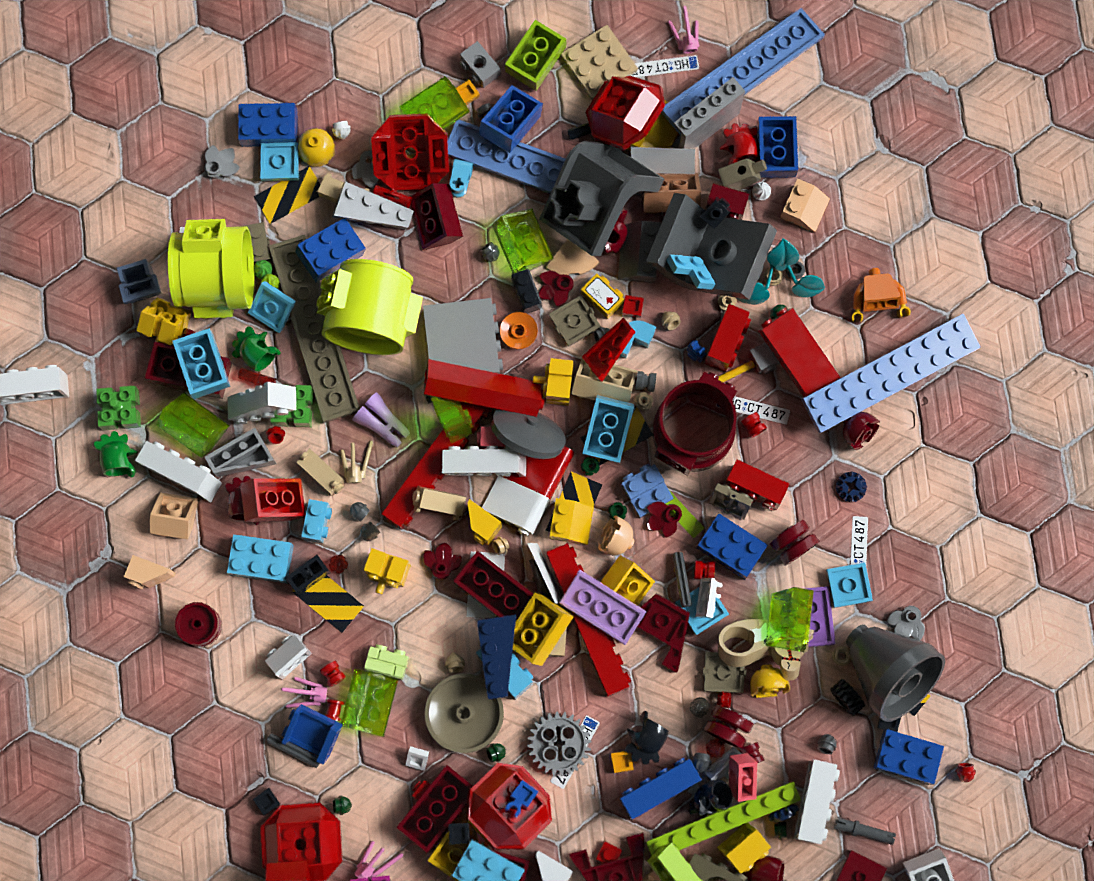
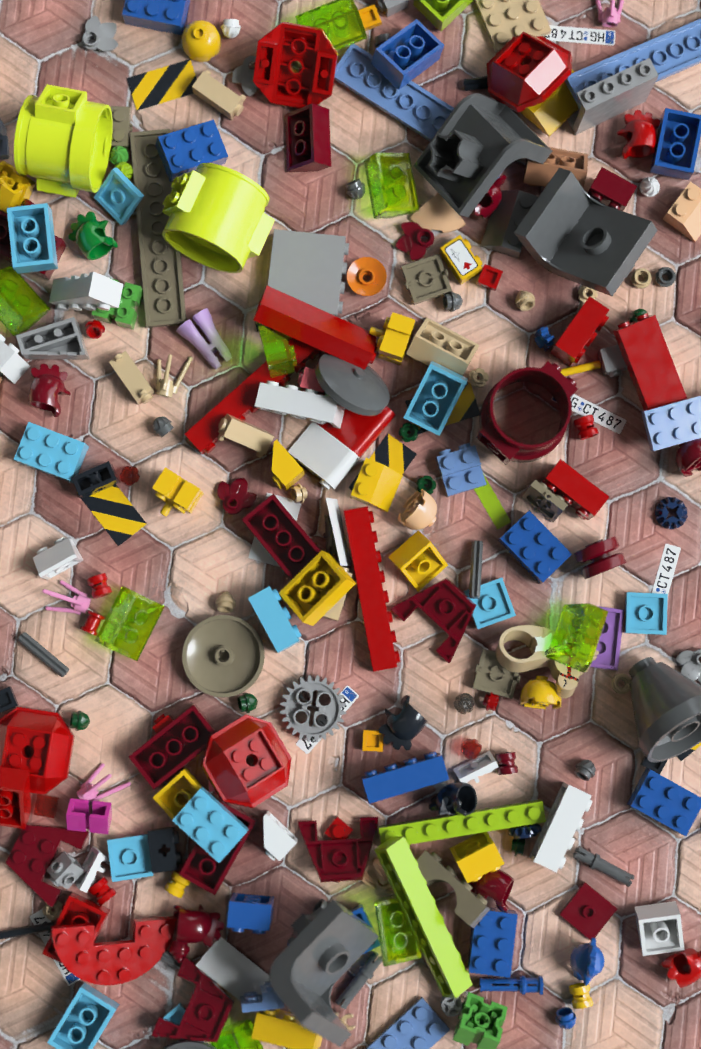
camera: 10 degrees right, 5 degrees up
clear red axle [238,368,277,386] -> none
red brick [240,478,306,522] -> none
medium azure plate [260,142,299,181] -> none
blue panel [281,704,343,765] -> none
medium azure brick [301,499,332,543] -> none
wing [332,181,414,229] -> none
clear smoke plate [360,521,380,541] -> none
yellowish green brick [364,644,409,680] -> none
red pin [373,185,412,208] -> none
white plate [406,746,429,771] -> none
black plate [449,823,470,844] -> none
medium azure piece [450,159,473,197] -> none
dark blue wing [477,615,516,700] -> none
blue plate [505,780,538,818] -> none
black brick [511,269,542,314] -> none
lavender tile [559,570,647,645] -> none
red wing [582,318,636,382] -> none
medium azure brick [620,320,656,358] -> none
white sticker [631,147,695,174] -> none
dark grey wheel [635,371,657,392] -> none
dark red plate [647,501,682,538] -> none
medium azure plate [667,254,715,289] -> none
dark grey plate [692,753,712,773] -> none
red wheel [694,560,715,580] -> none
white plate [695,578,722,618] -> none
black brick [700,196,731,229] -> none
dark red wheel [703,705,754,749] -> none
dark tan torso [718,159,767,191] -> none
coral brick [729,753,757,802] -> none
teal plant [736,238,825,305] -> none
black tyre [830,679,865,716] -> none

